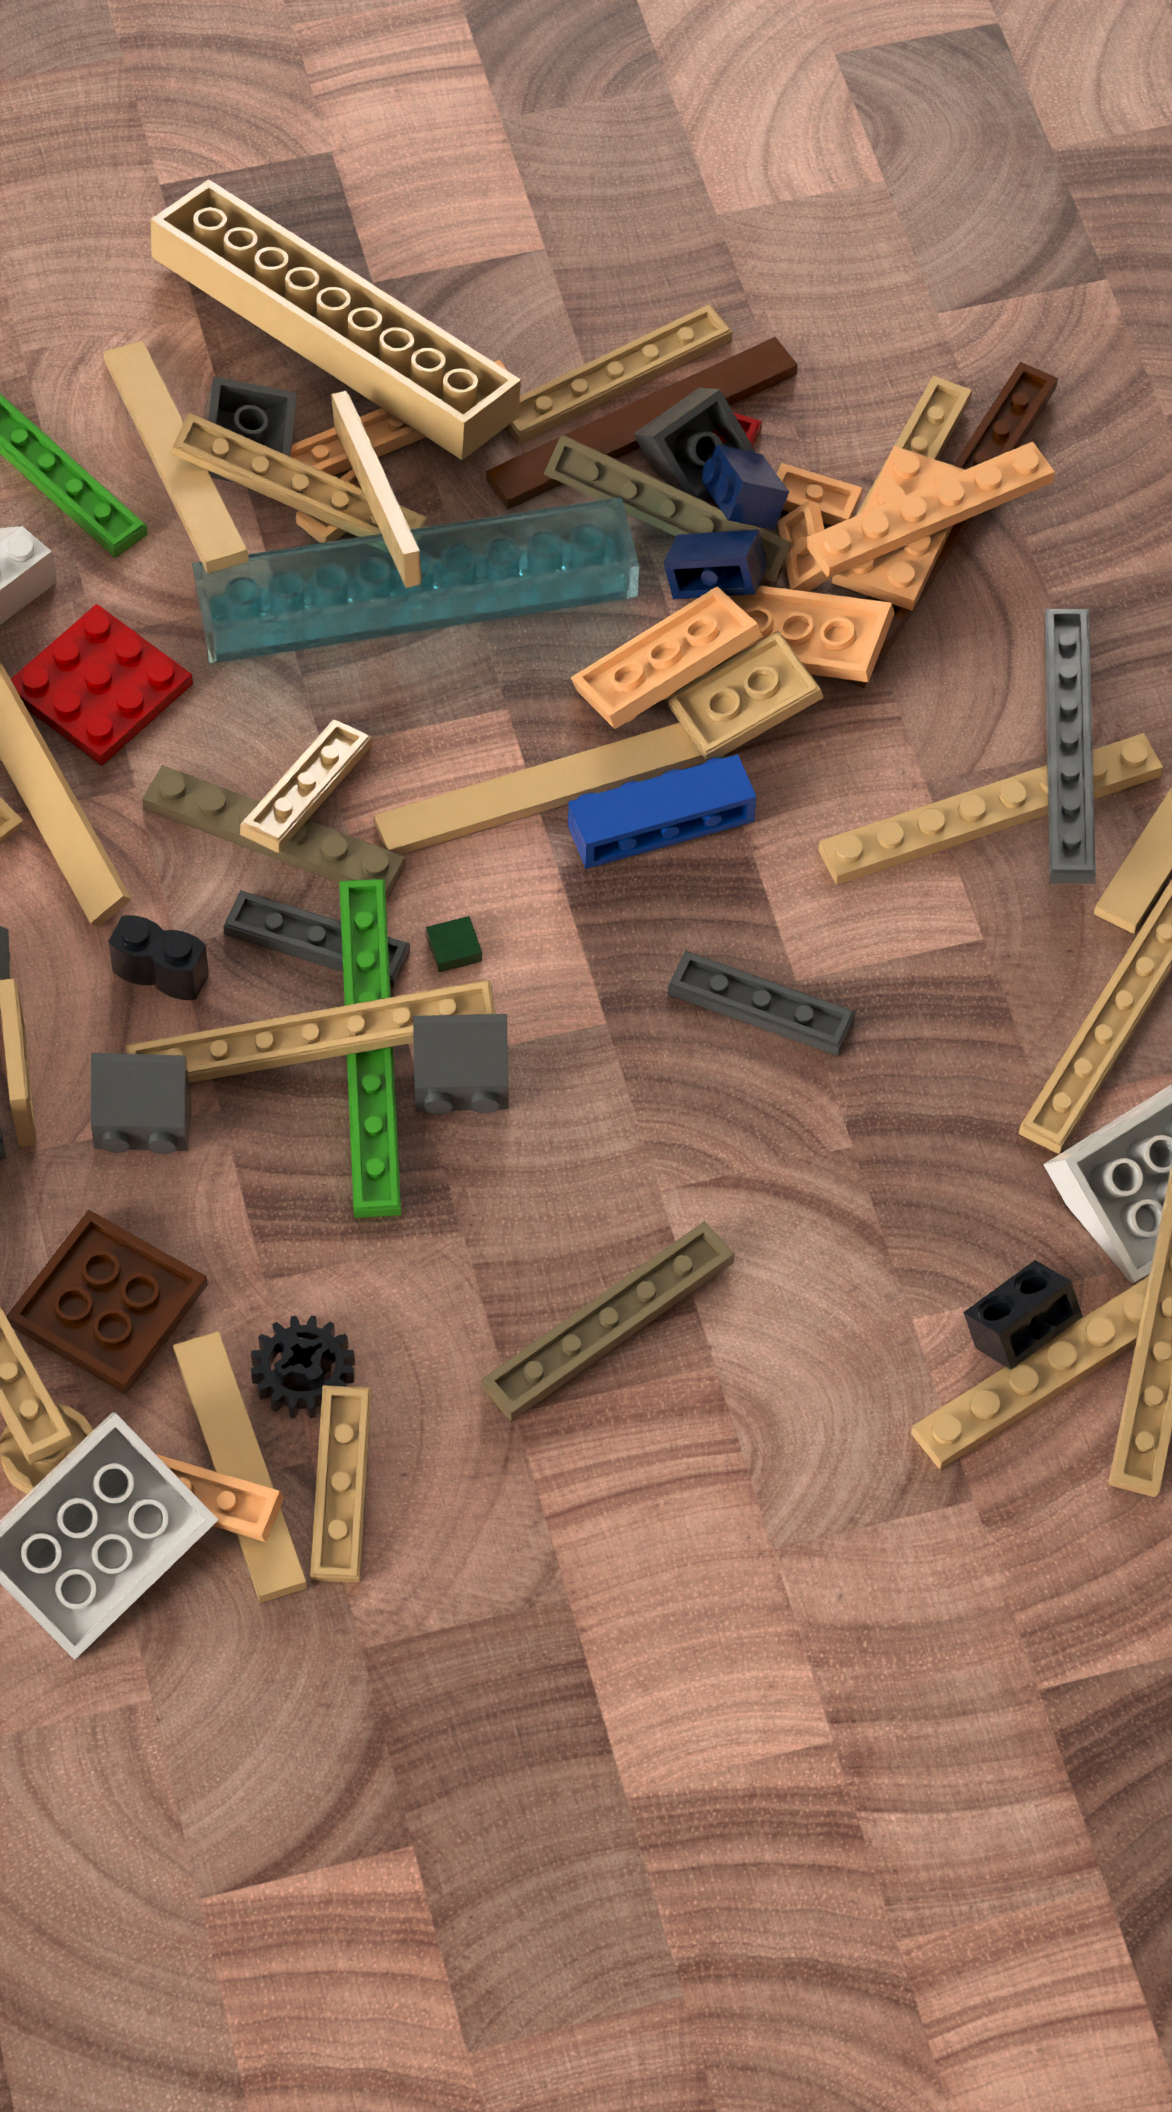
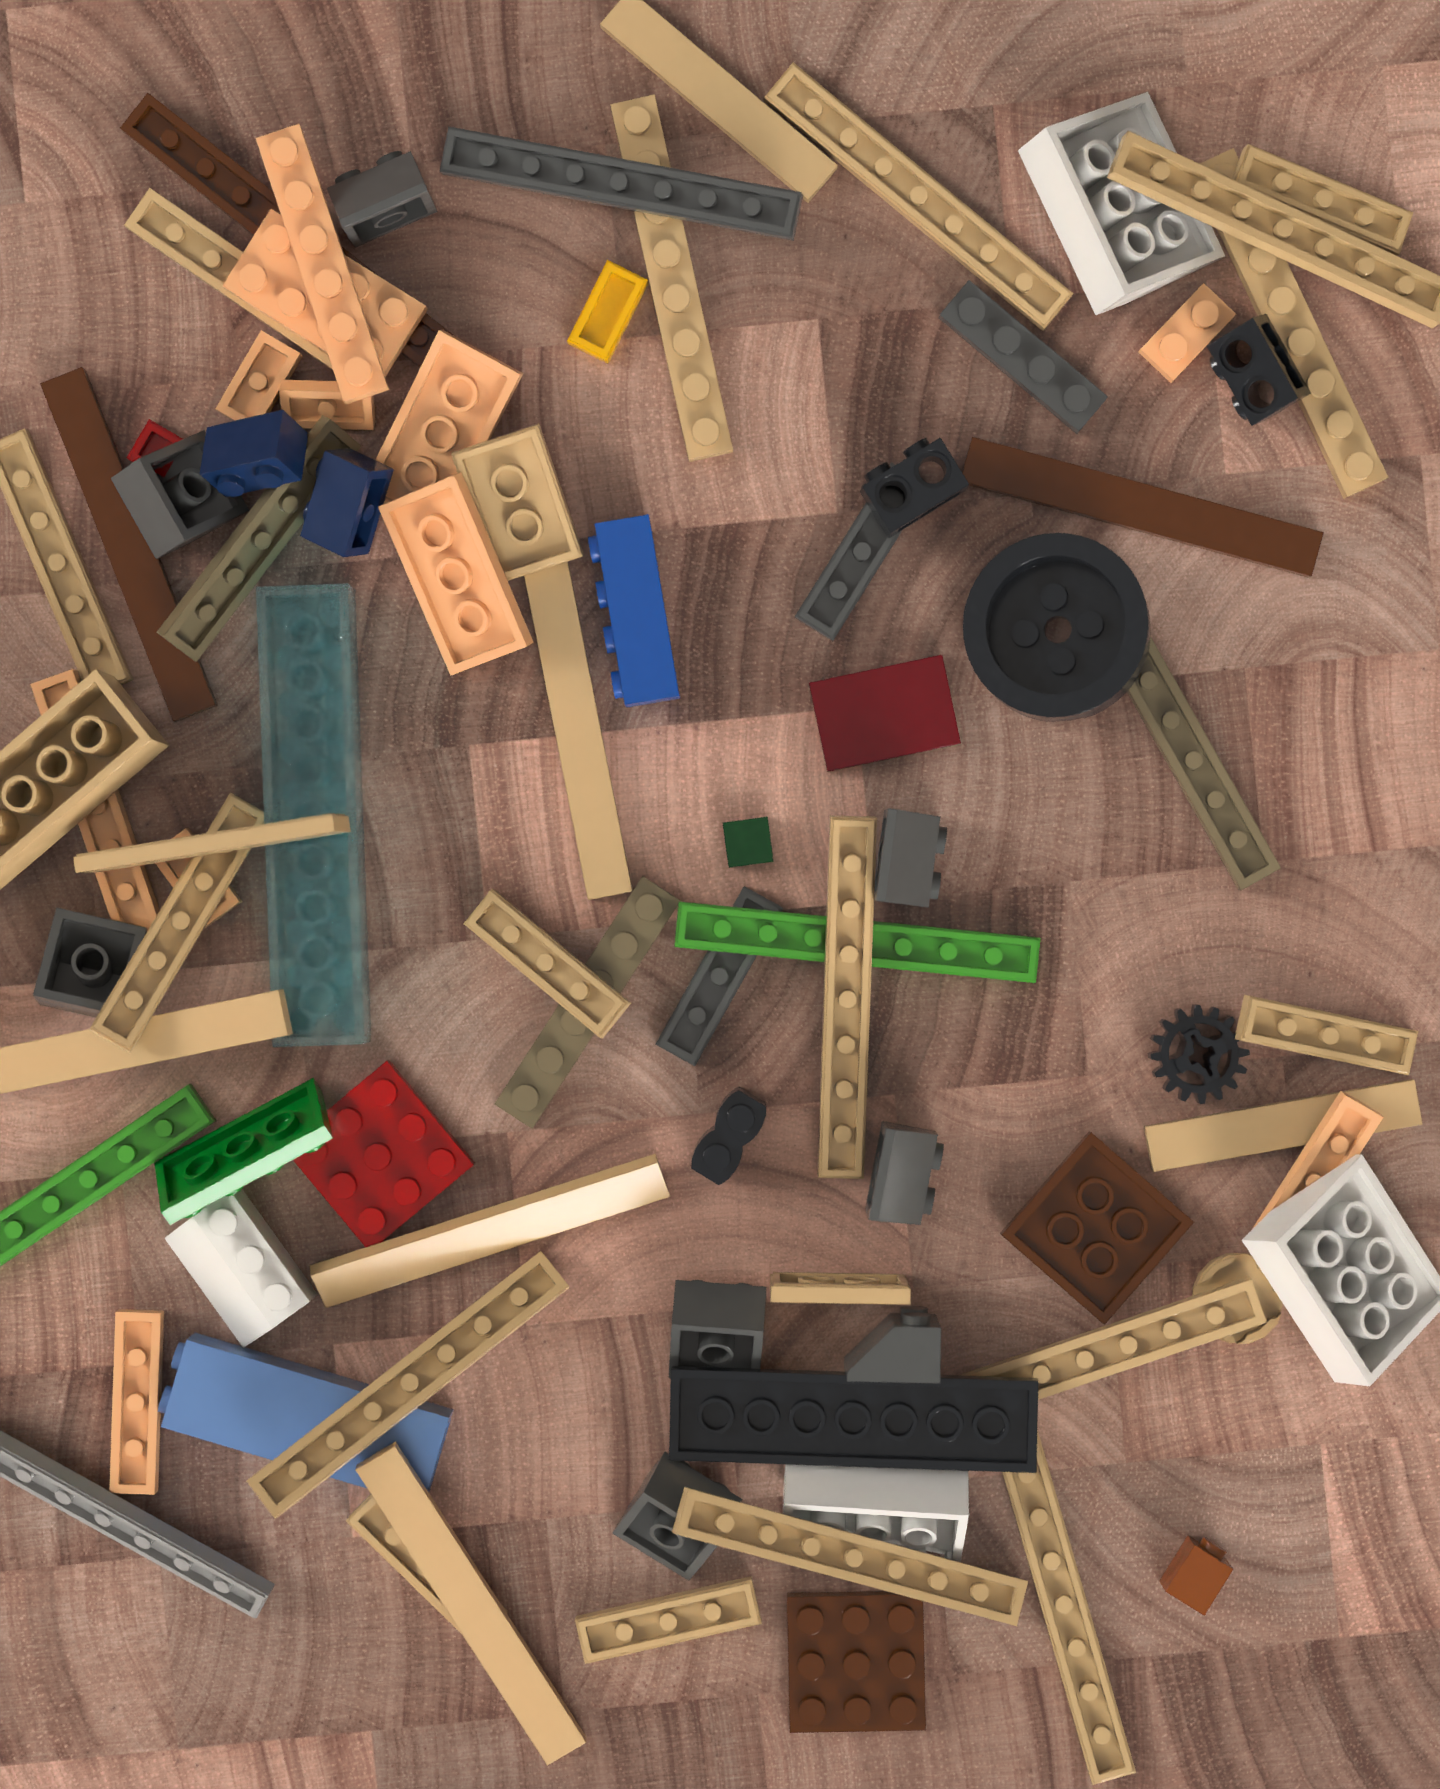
camera: 80 degrees left, 30 degrees up
none -> green plate [154,1078,333,1225]
none -> dark grey slope [327,151,437,248]
none -> yellow tile [567,260,648,364]
none -> dark red tile [809,655,961,772]
none -> black brick [860,438,970,538]
none -> dark grey plate [939,280,1108,434]
none -> reddish brown tile [962,437,1324,578]
none -> black brick [963,533,1151,722]
none -> light nougat plate [1139,283,1236,383]

